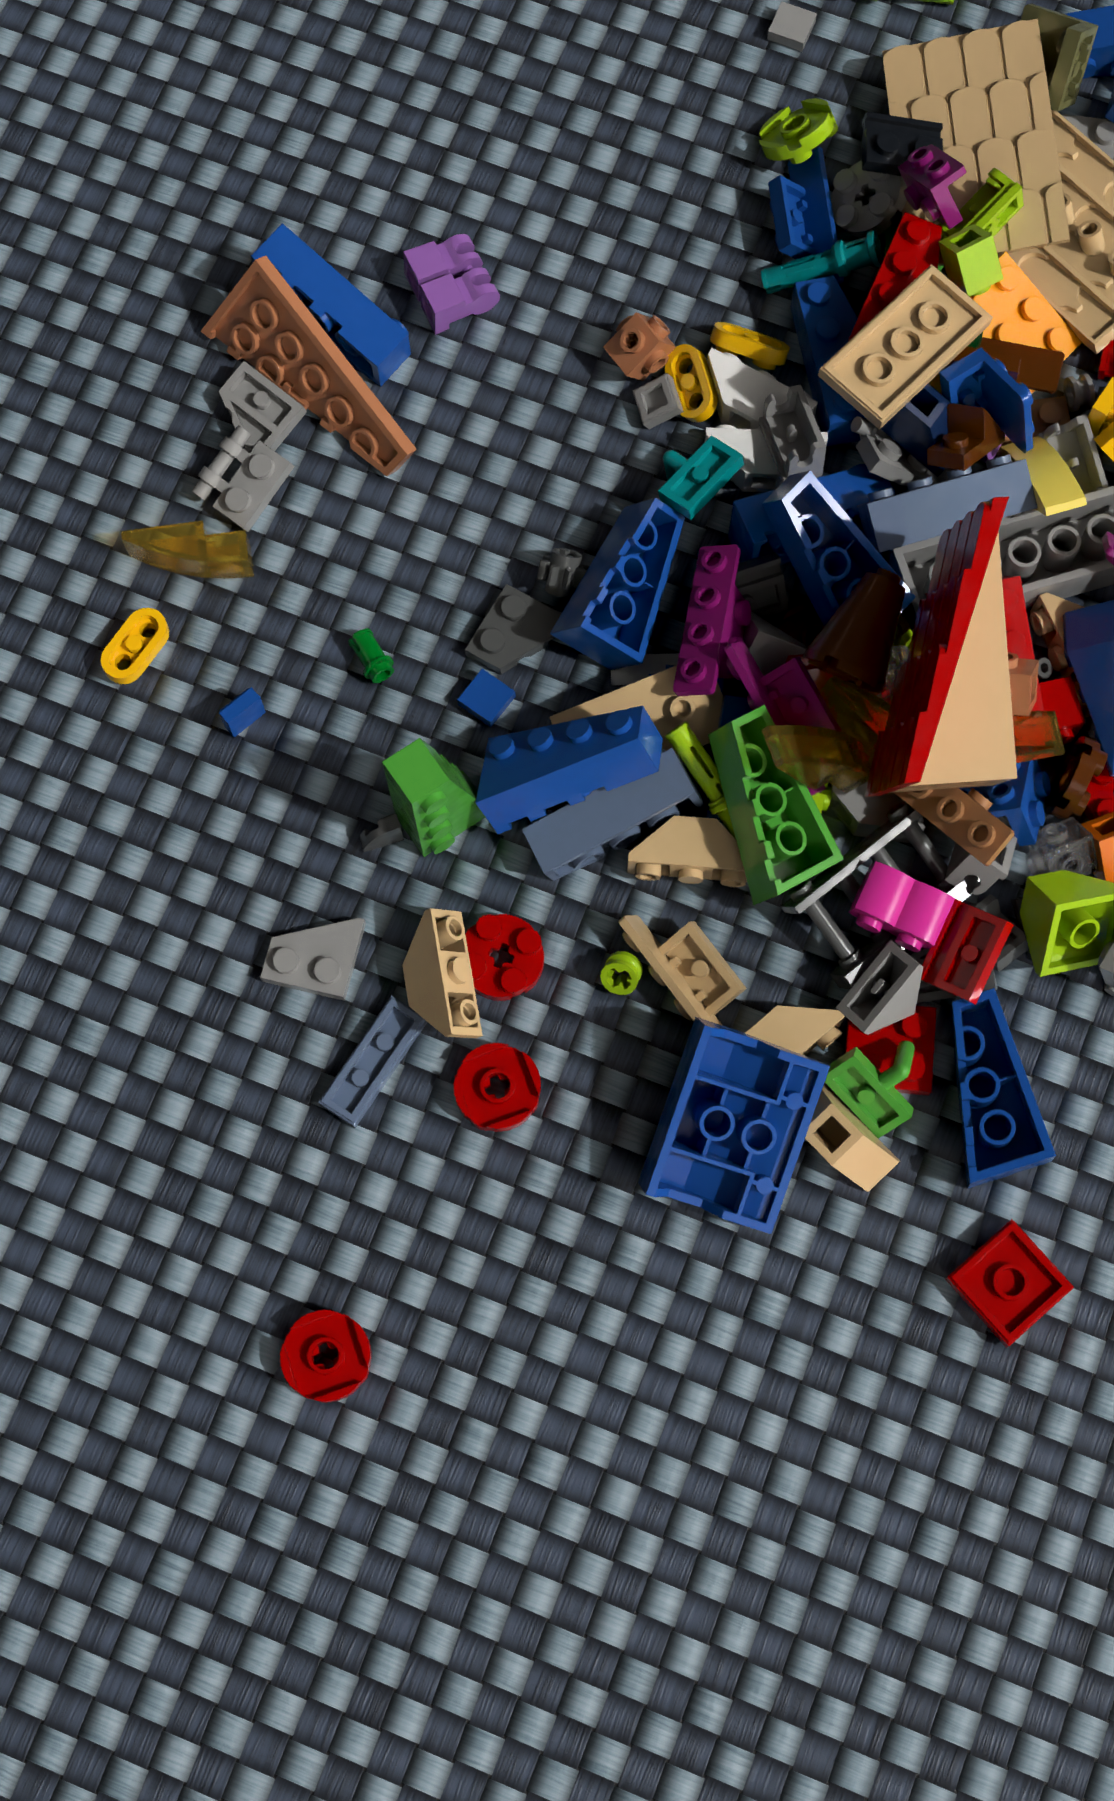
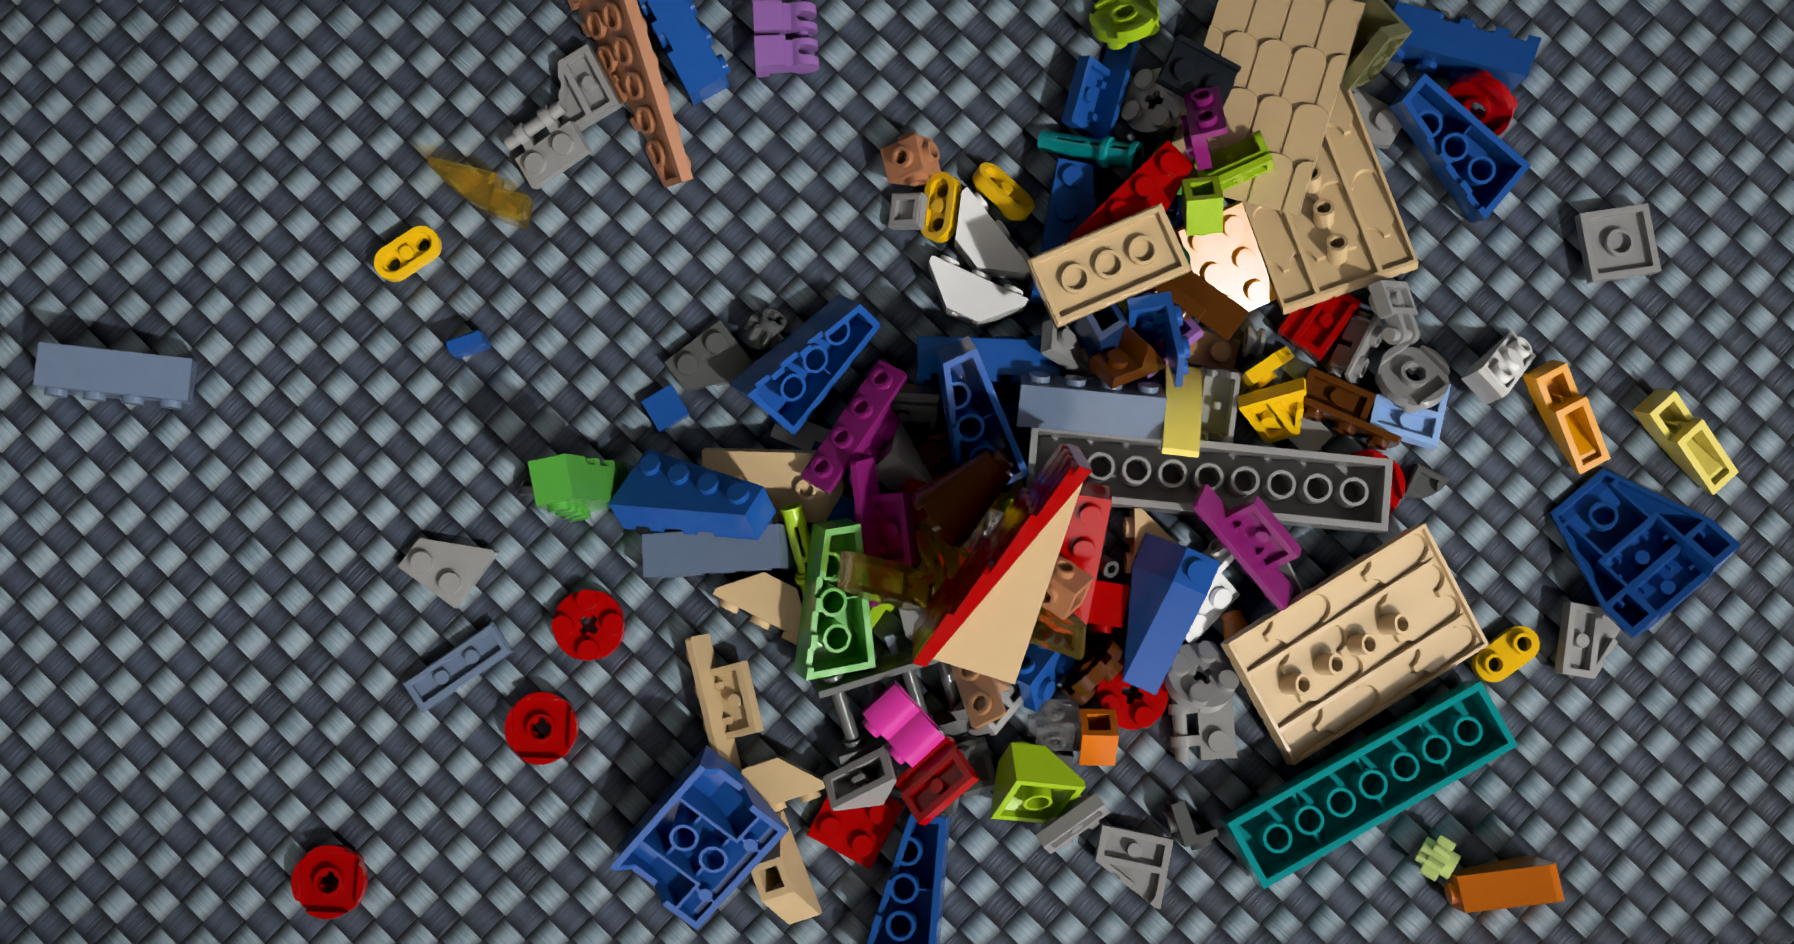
camera: 20 degrees right, 10 degrees up
green pin [348,628,394,683] -> none
tan slope [402,908,483,1038] -> none
lime bush [600,951,643,995] -> none
teal plate [658,435,744,520] -> none
light grey hinge [759,384,826,483] -> none
bright green plate [825,1040,915,1139] -> none

